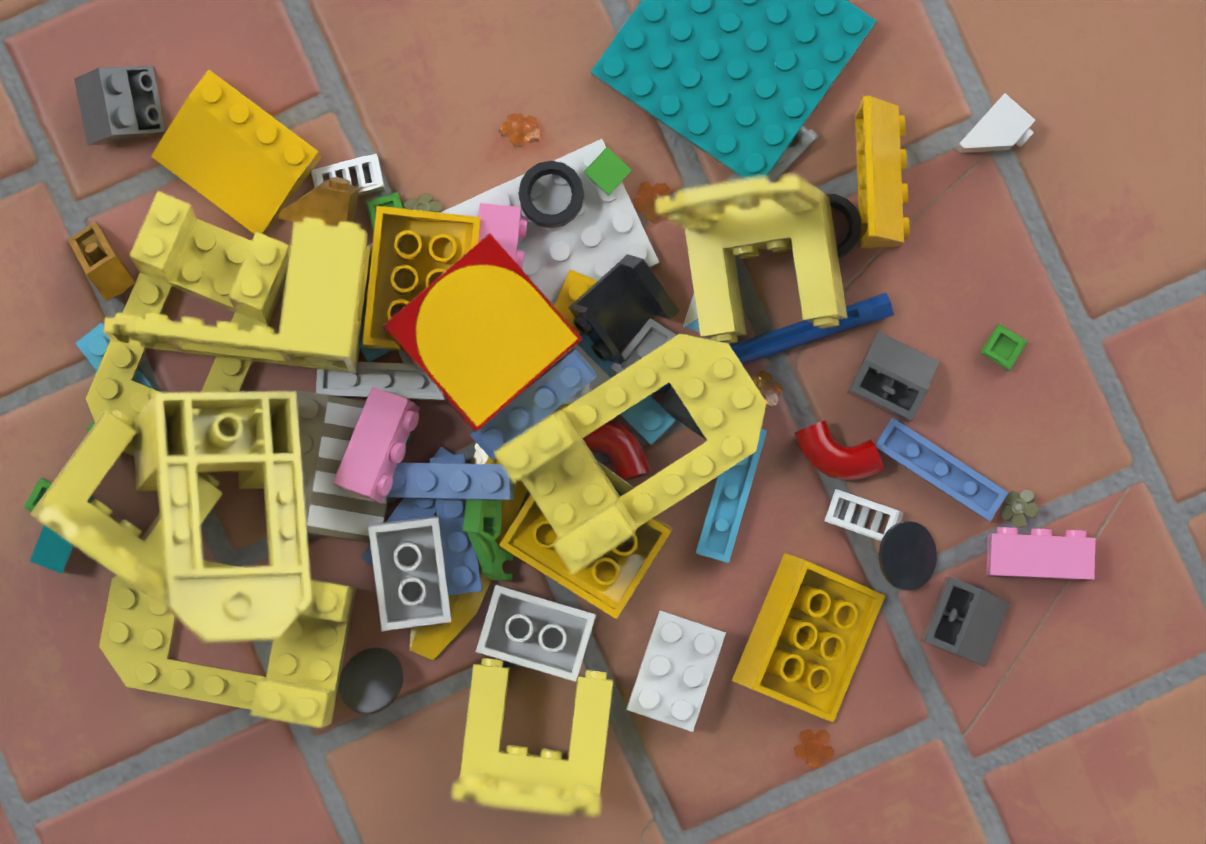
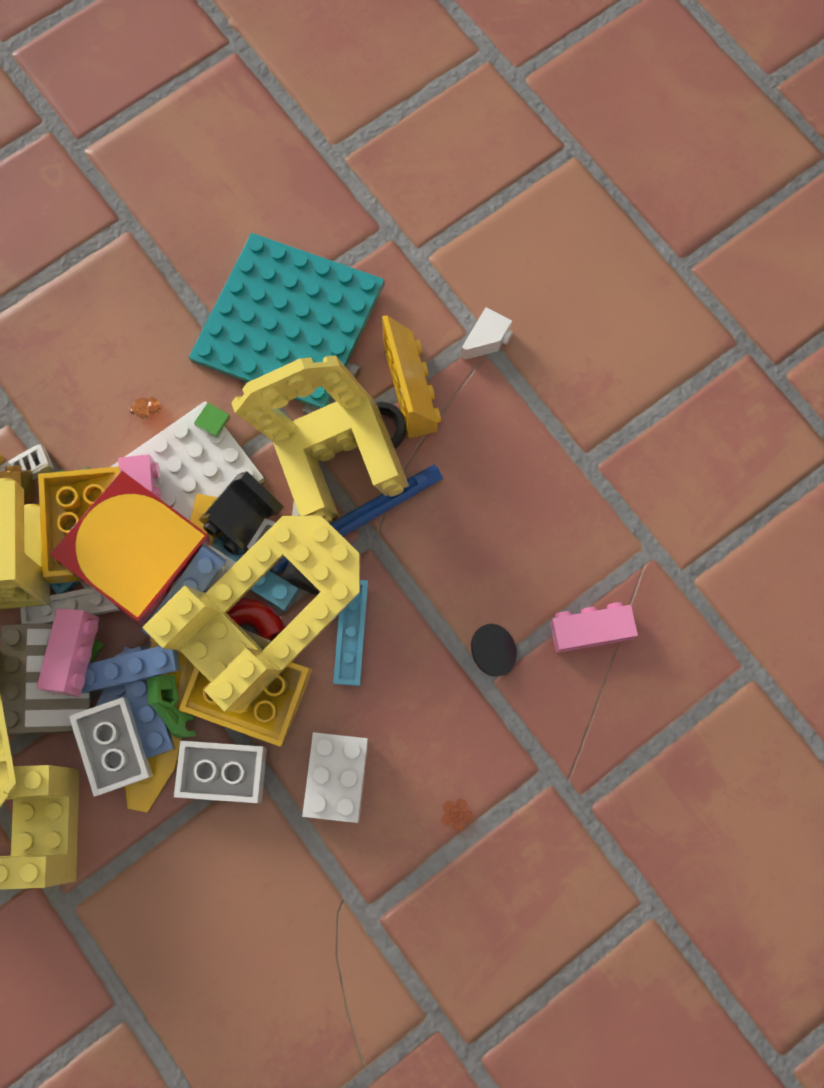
camera: 10 degrees left, 10 degrees down
black piece [339,647,404,714] -> none
light yellow bracket [452,658,613,816] -> none
black tyre [518,160,584,229] -> none
clear orange plant [632,181,672,223] -> none
yellow slope [732,553,886,723] -> none
clear orange plant [749,371,783,407] -> none
red cylinder [794,420,884,481] -> none
white slope [824,489,903,541] -> none
dark grey slope [847,331,939,423] -> none
medium blue plate [875,417,1009,522] -> none
dark grey slope [920,577,1010,667] -> none
bright green tile [980,324,1028,371] -> none
olive plant [1001,489,1040,528] -> none

